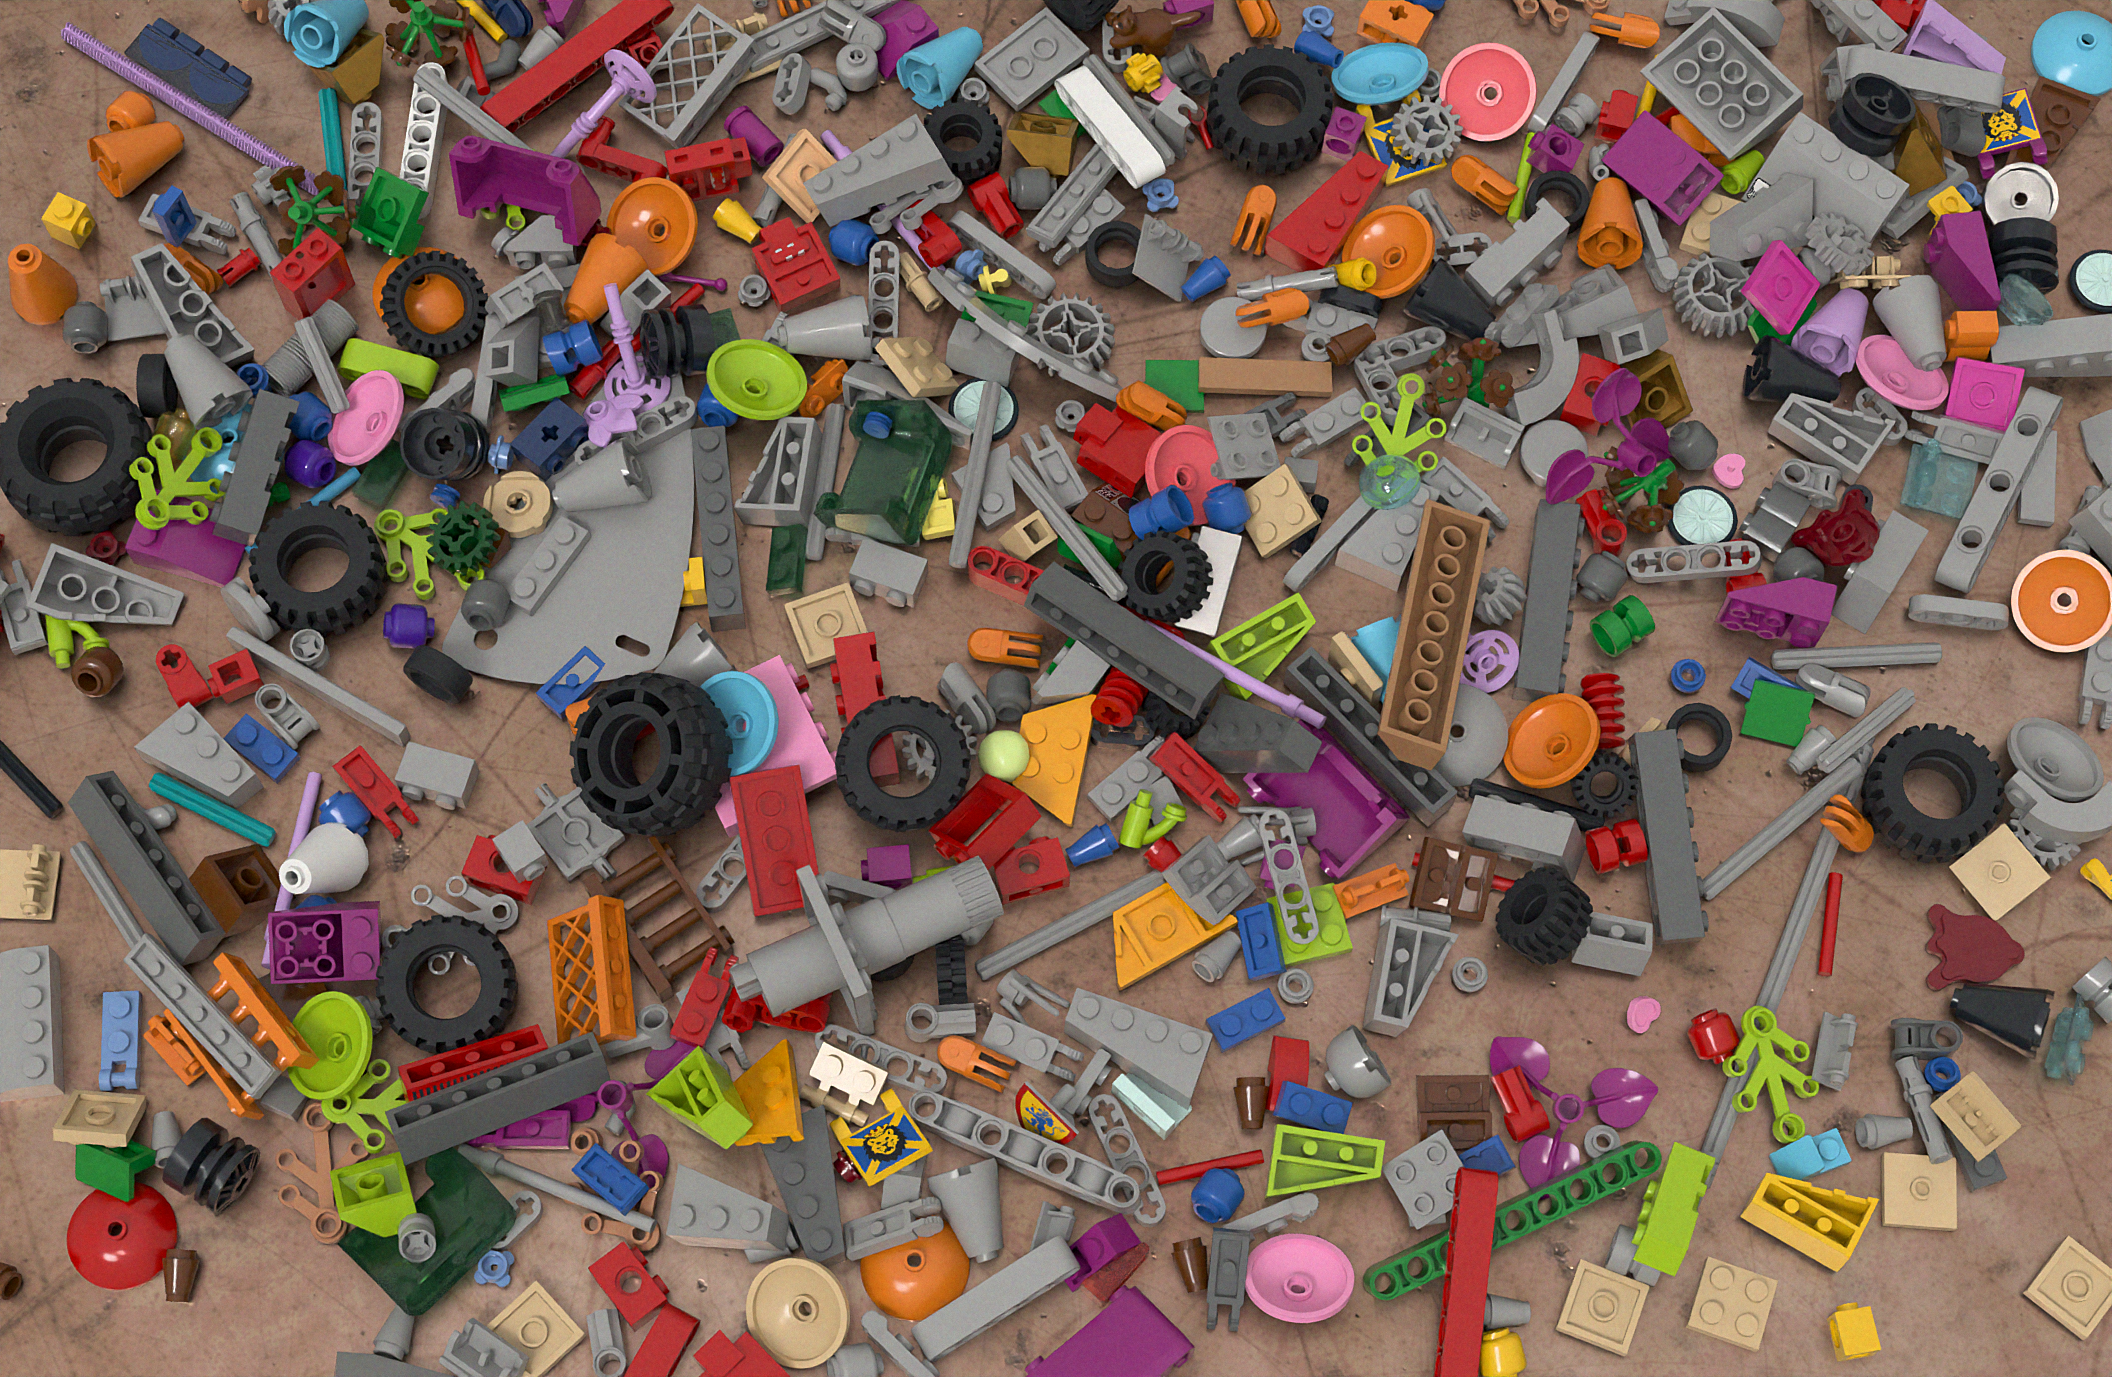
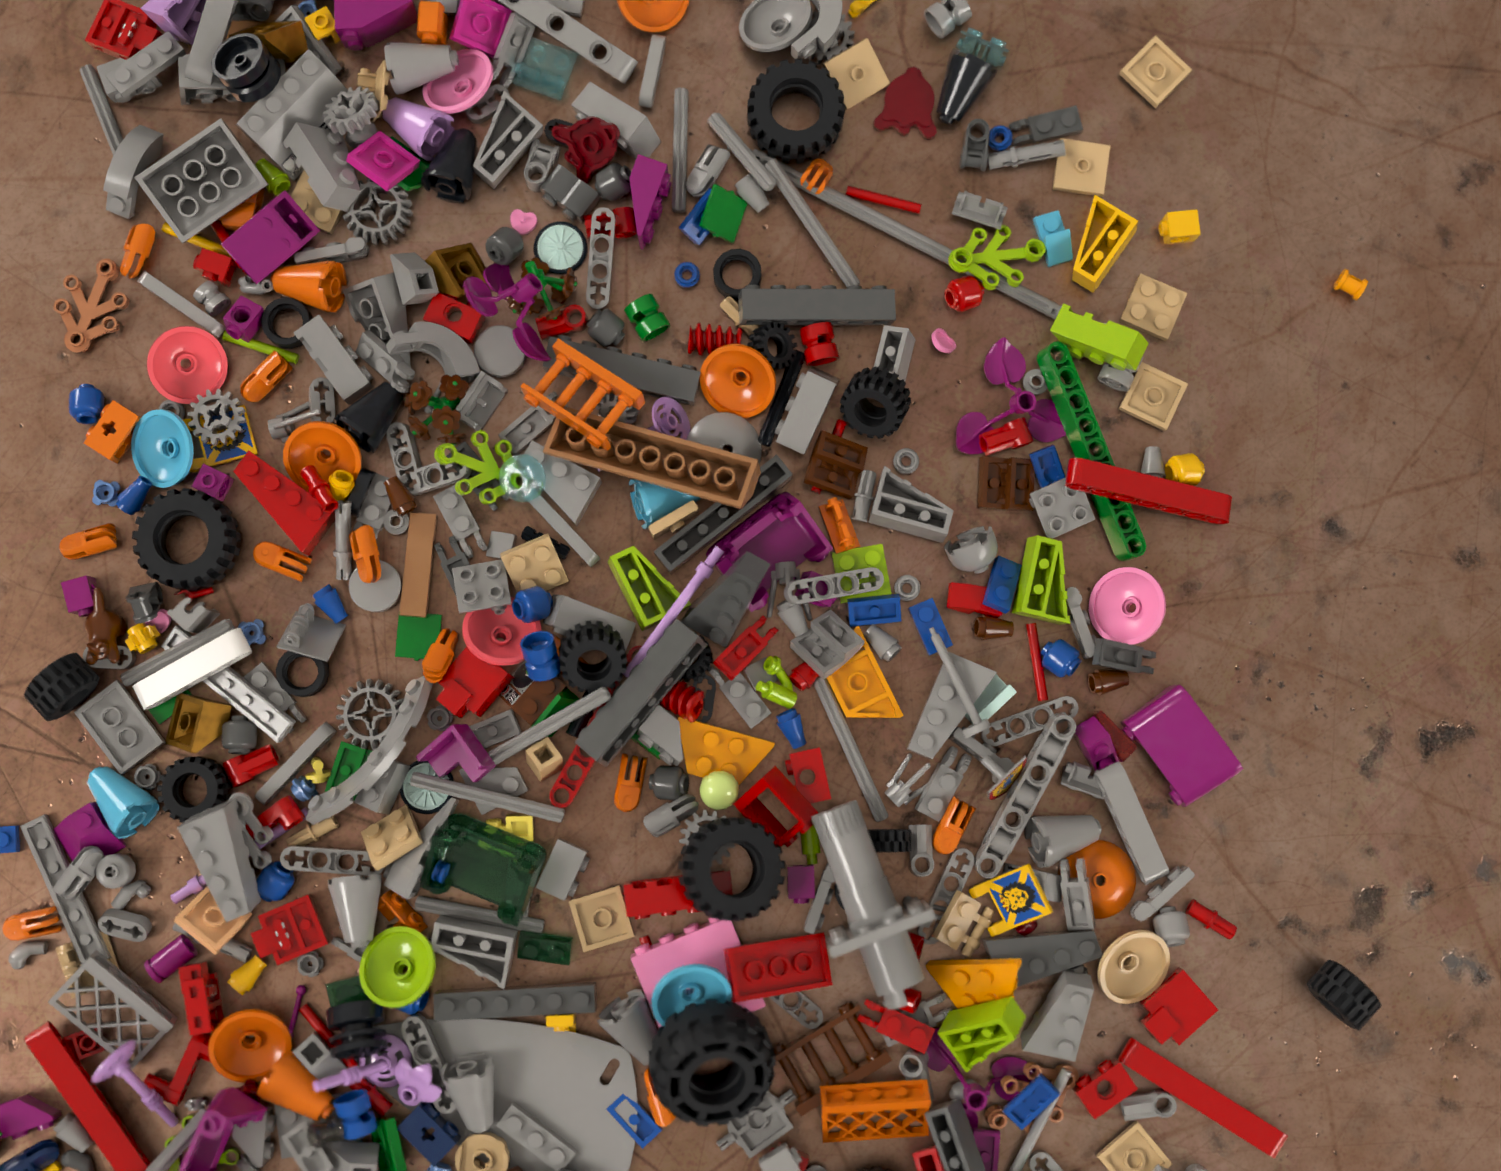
camera: 90 degrees left, 15 degrees up
light grey cone [1855,1114,1913,1150] -> none
tan bracket [1930,1071,2021,1162] -> none
none -> red pin [300,465,339,513]
none -> magenta panel [416,724,496,782]
none -> orange fence [520,338,645,451]
none -> light grey piece [929,627,991,738]

